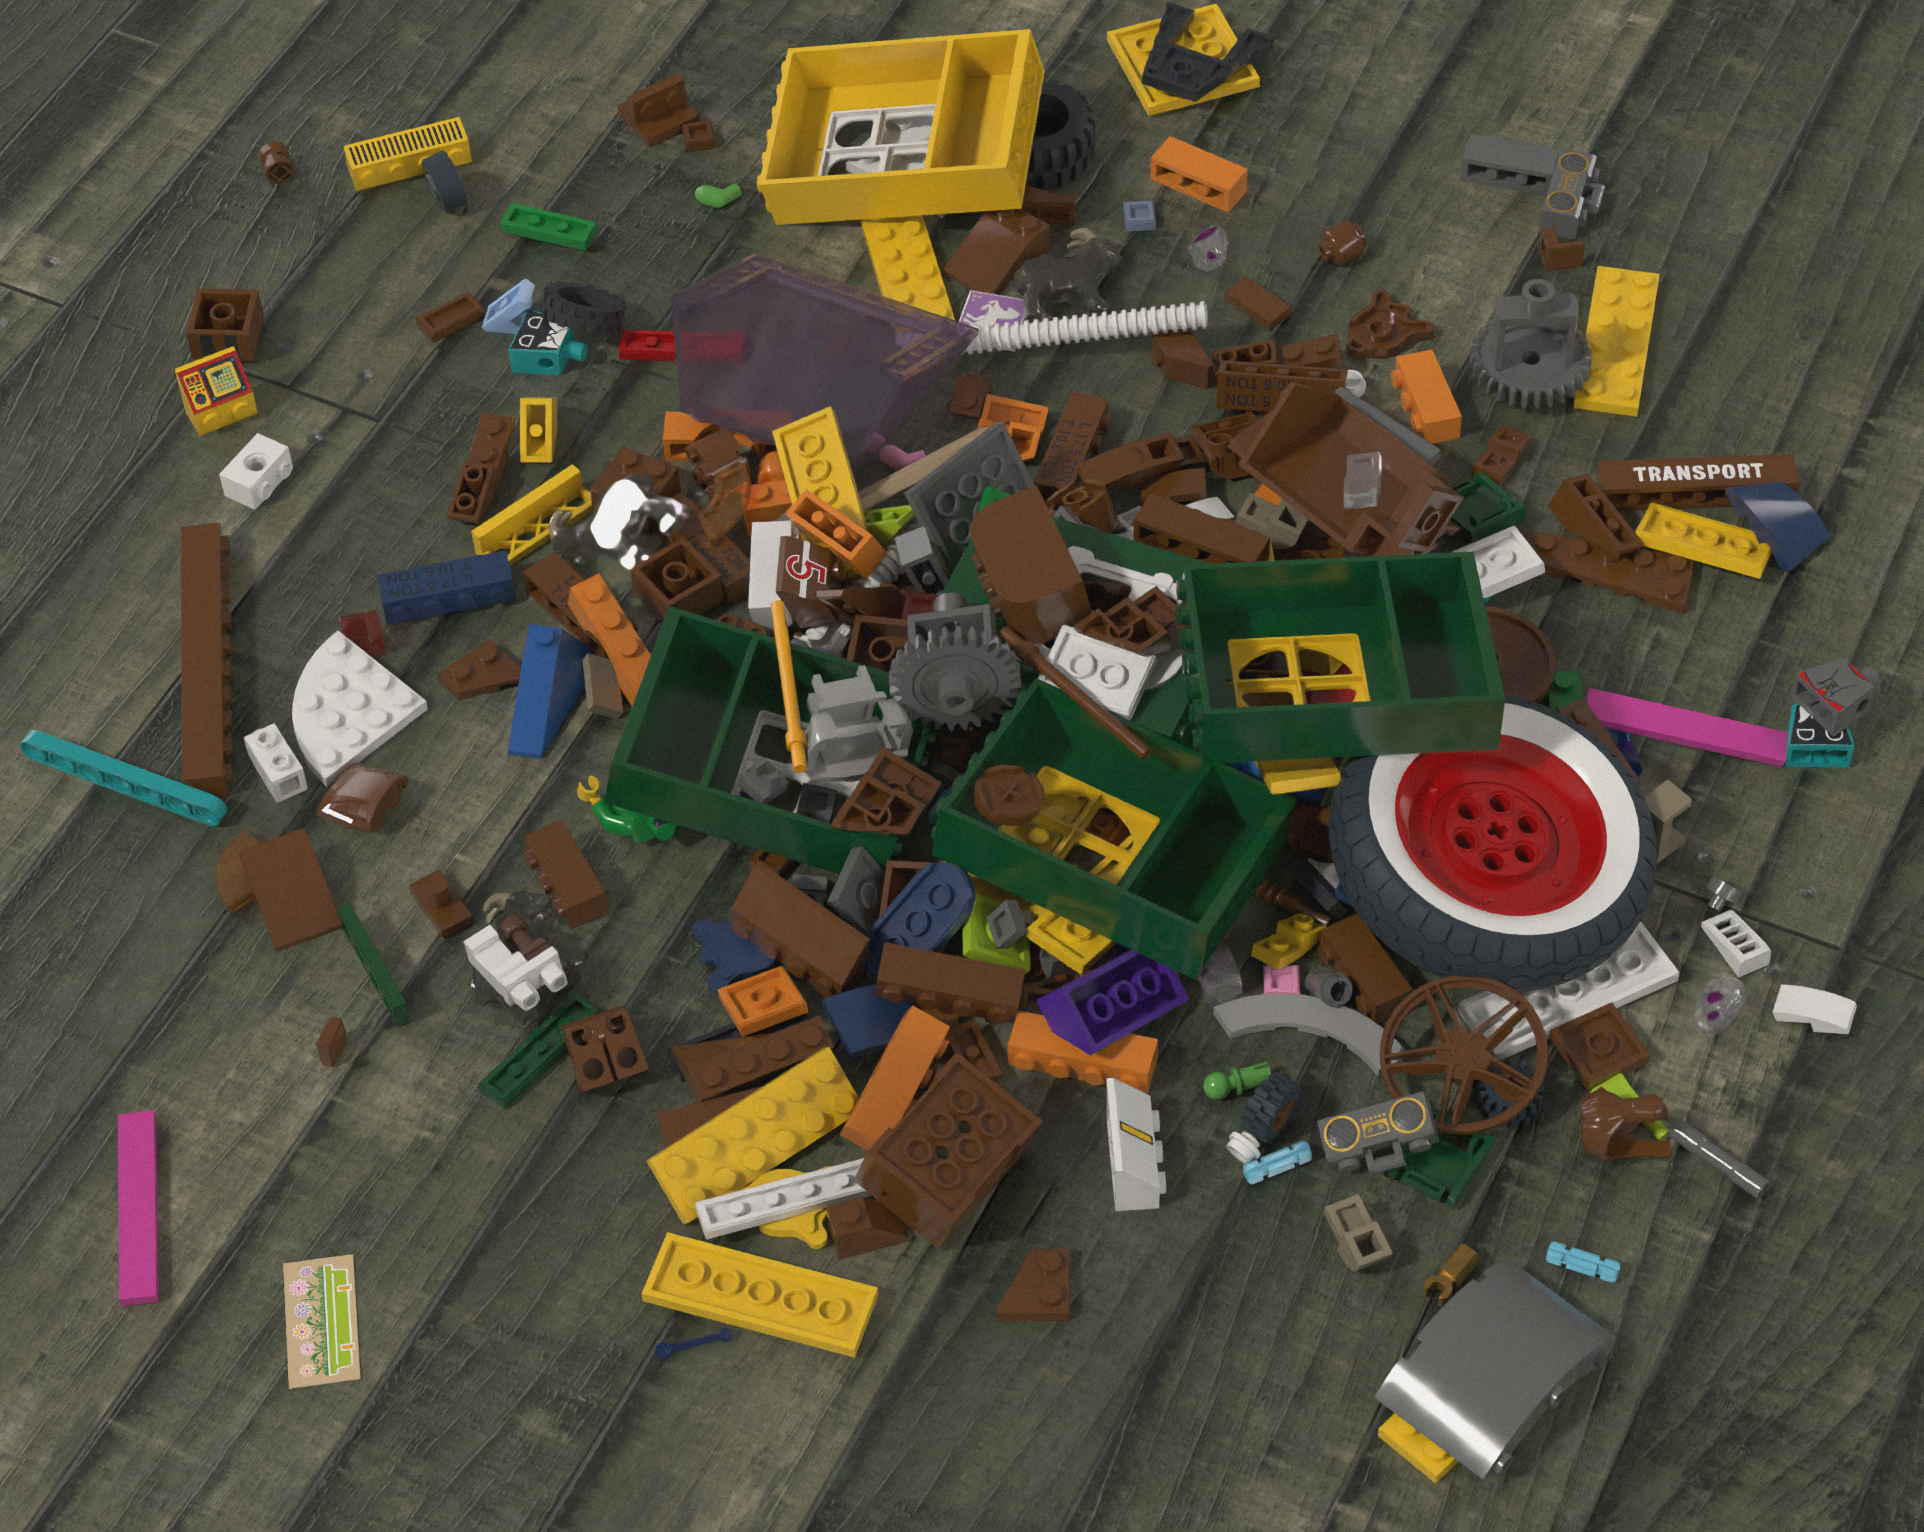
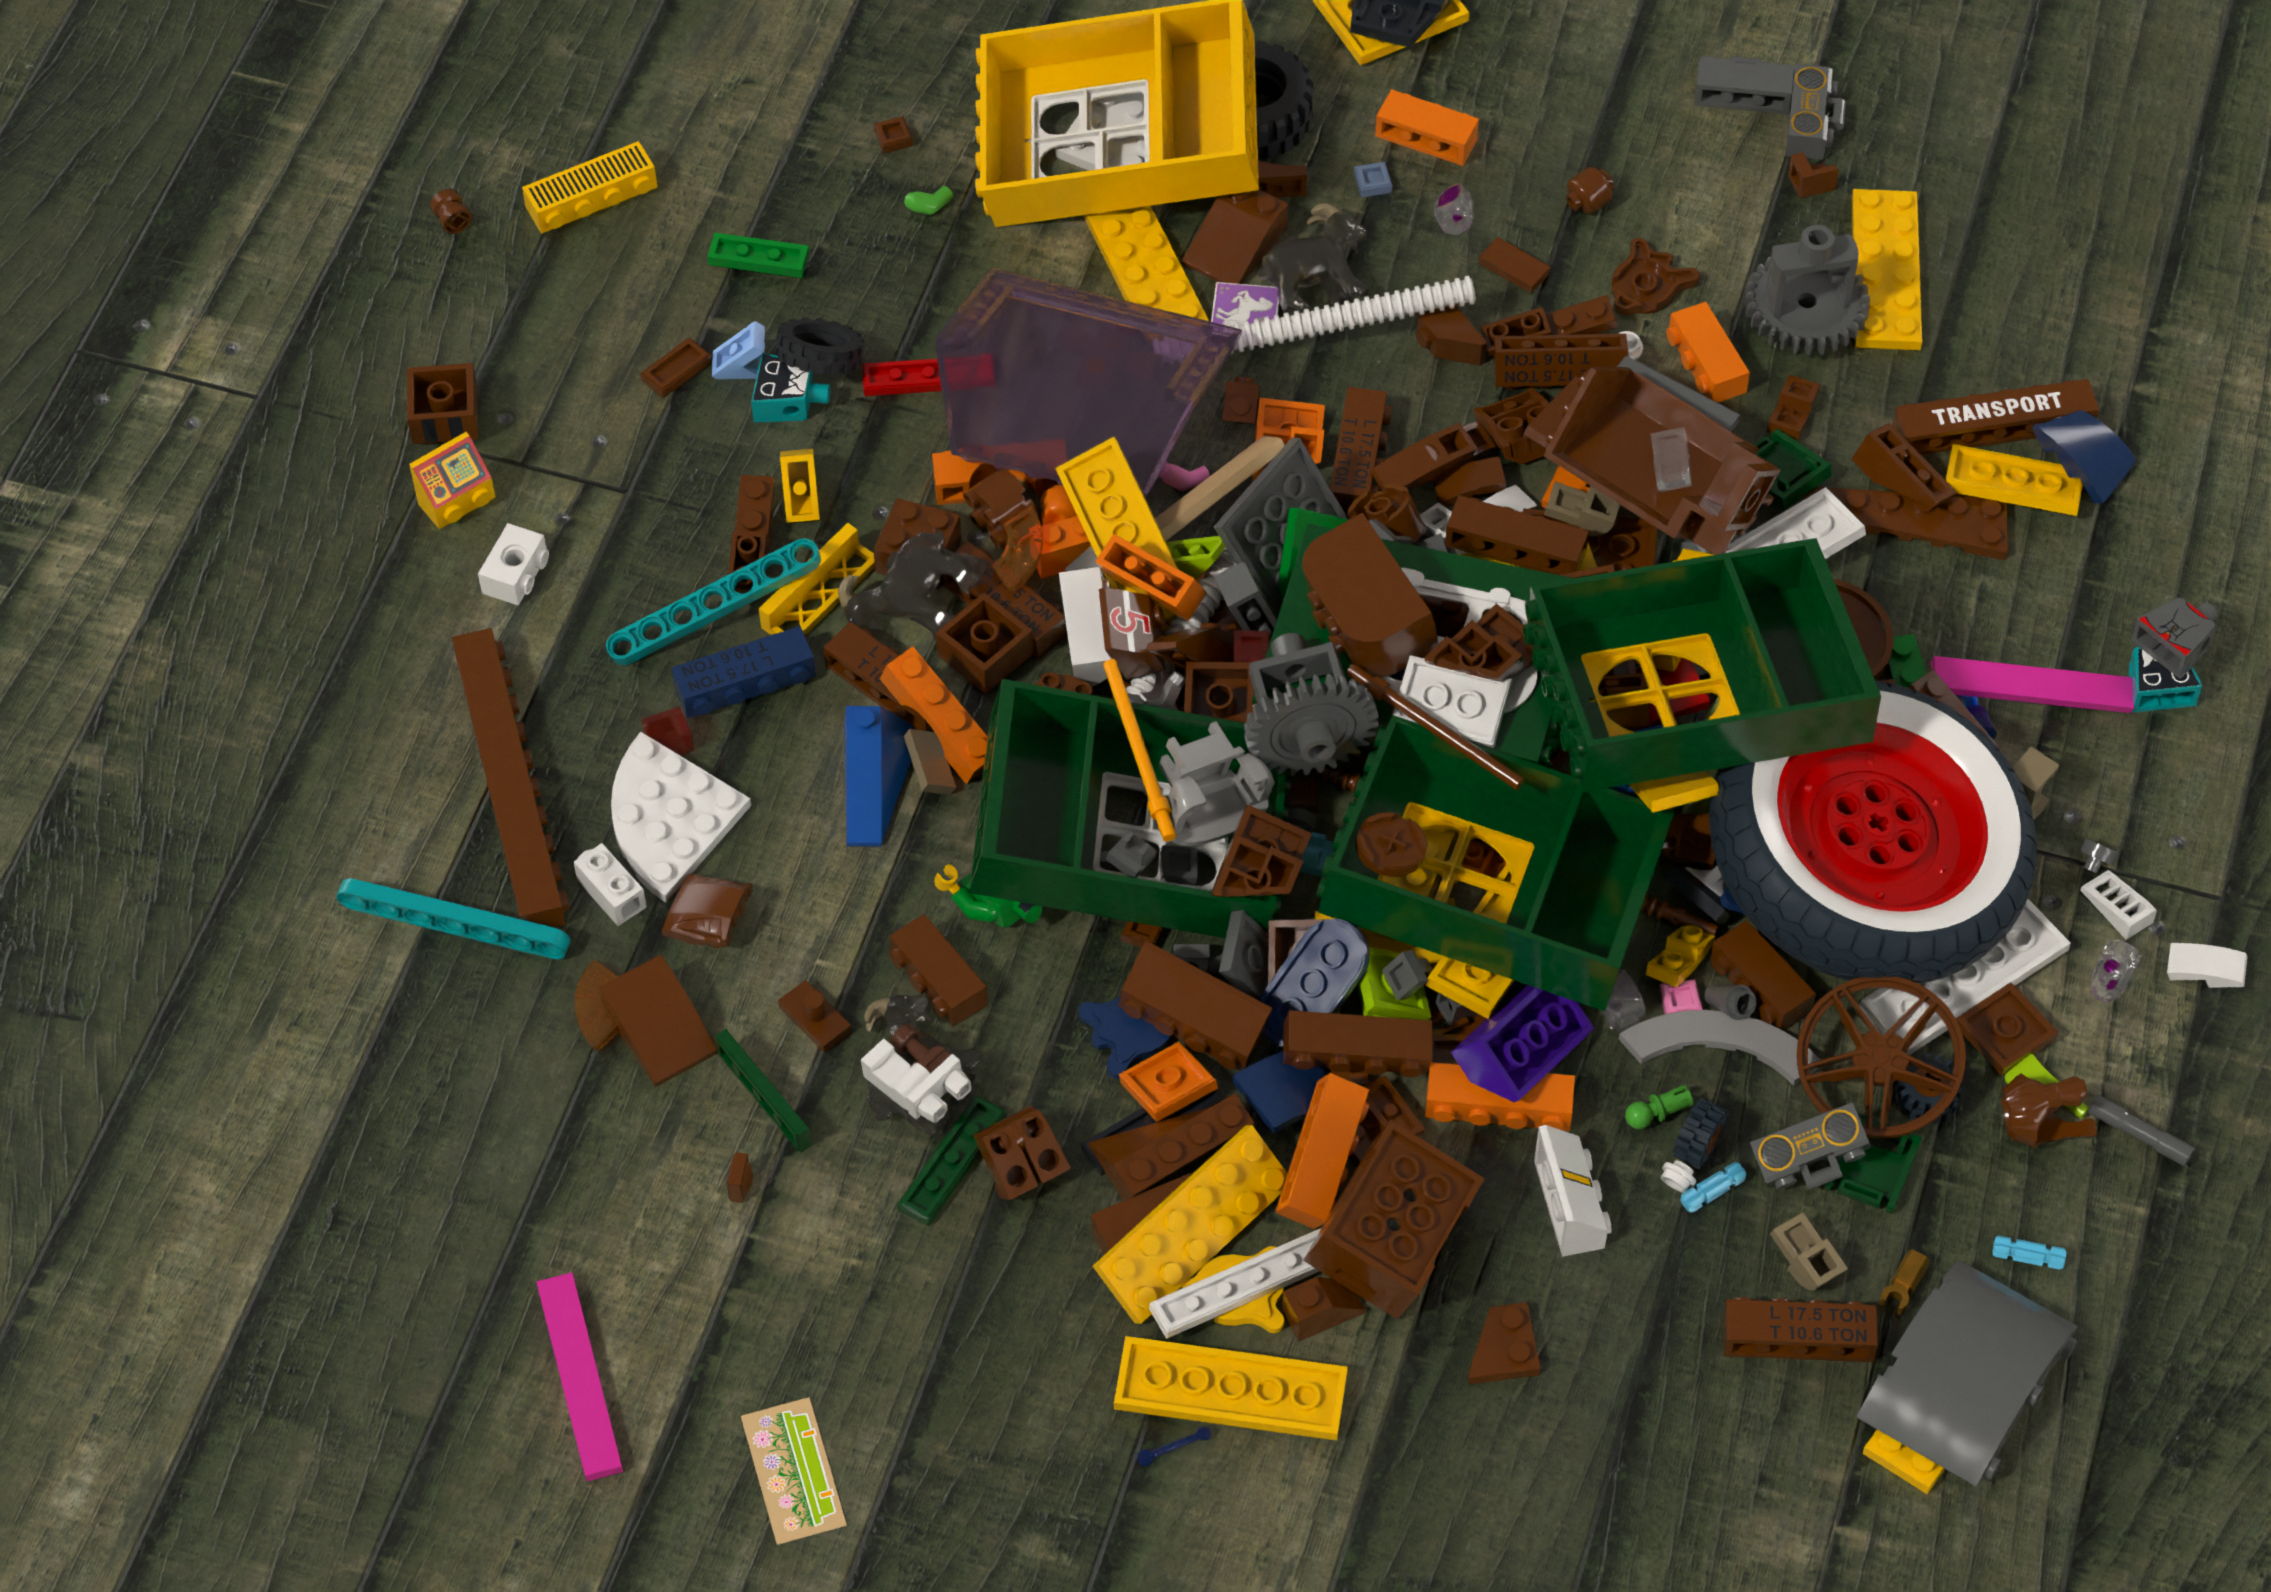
camera: 10 degrees left, 5 degrees up
black wheel [422,151,468,213] -> none
reddish brown wing [437,639,521,700] -> none
reddish brown bracket [618,73,700,148] -> none
none -> teal beam [606,538,821,665]
none -> reddish brown brick [1723,1297,1878,1362]

